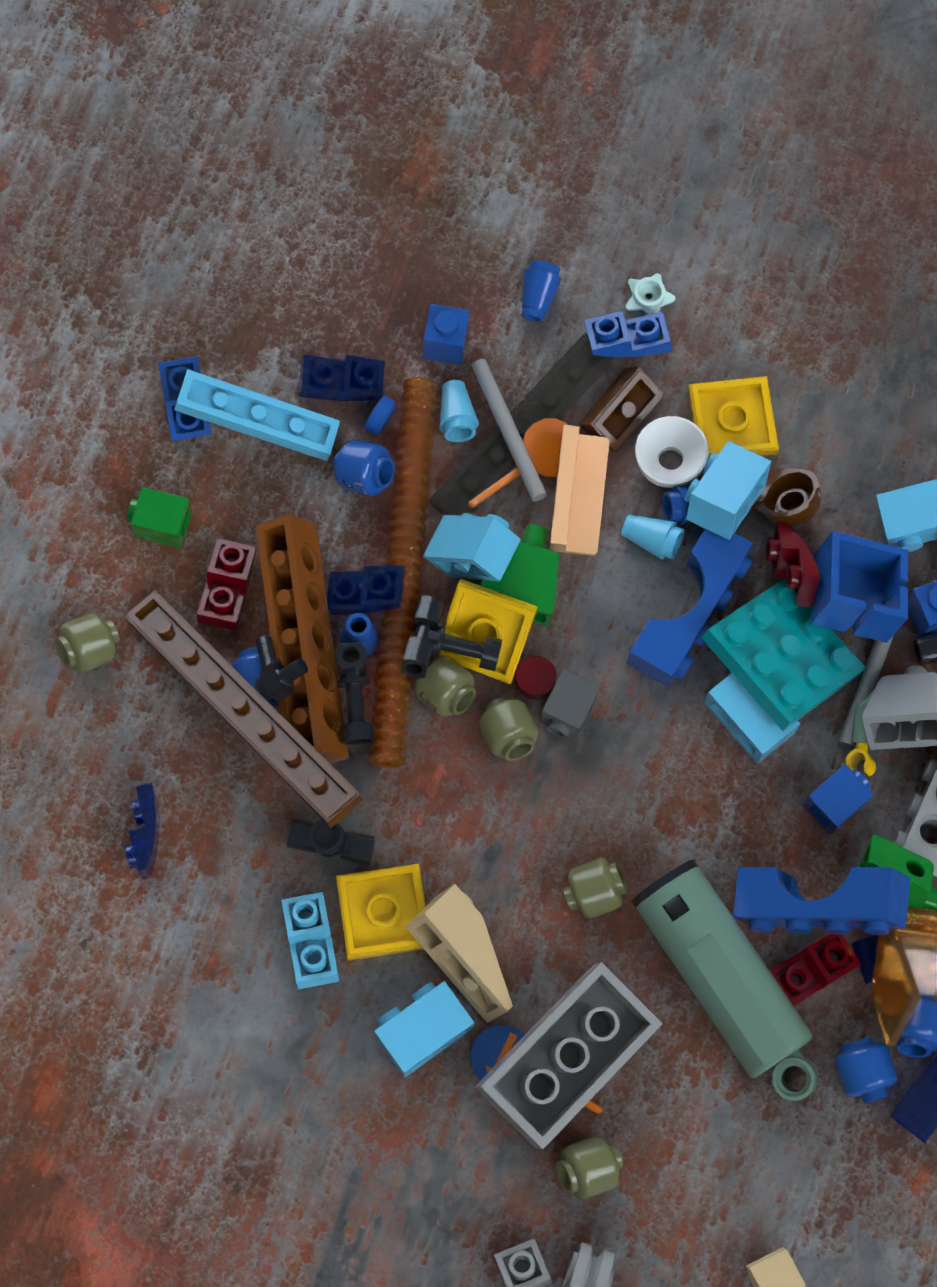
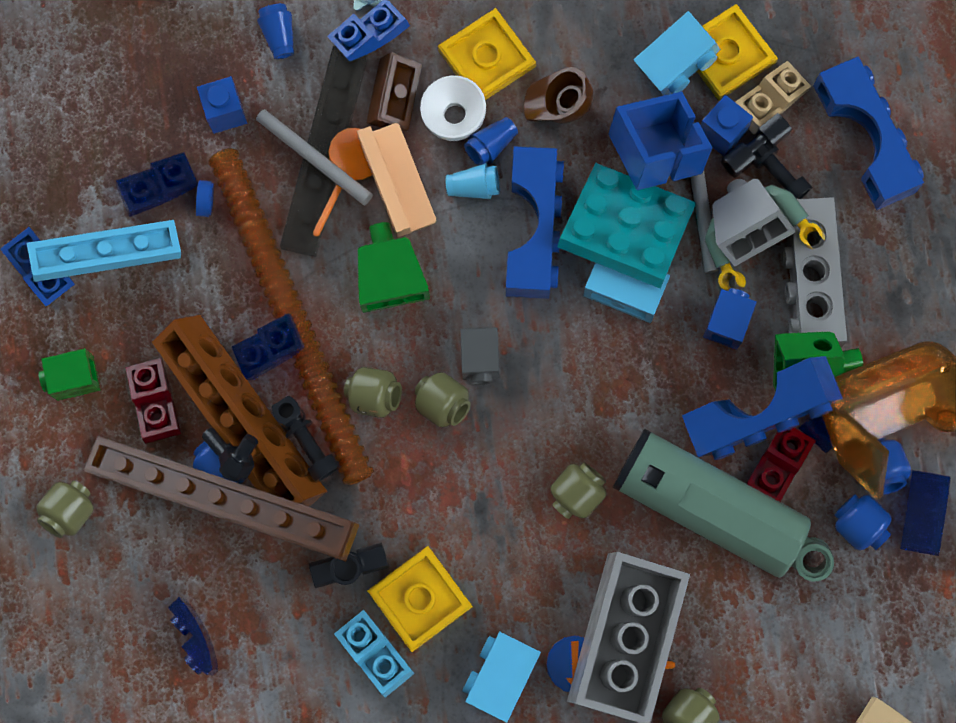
camera: 20 degrees left, 5 degrees up
blue head [333,440,395,496] -> none
blue cone [339,613,380,657] -> none
black bar [401,596,503,678] -> none
tan slope [405,884,513,1023] -> none
medium azure brick [423,513,521,581] -> none
yellow tile [434,579,538,684] -> none
medium azure cone [439,380,479,442] -> none
dark red tile [515,656,557,699] -> none
medium azure brick [685,441,771,540] -> none
dark red slope [766,521,820,607] -> none

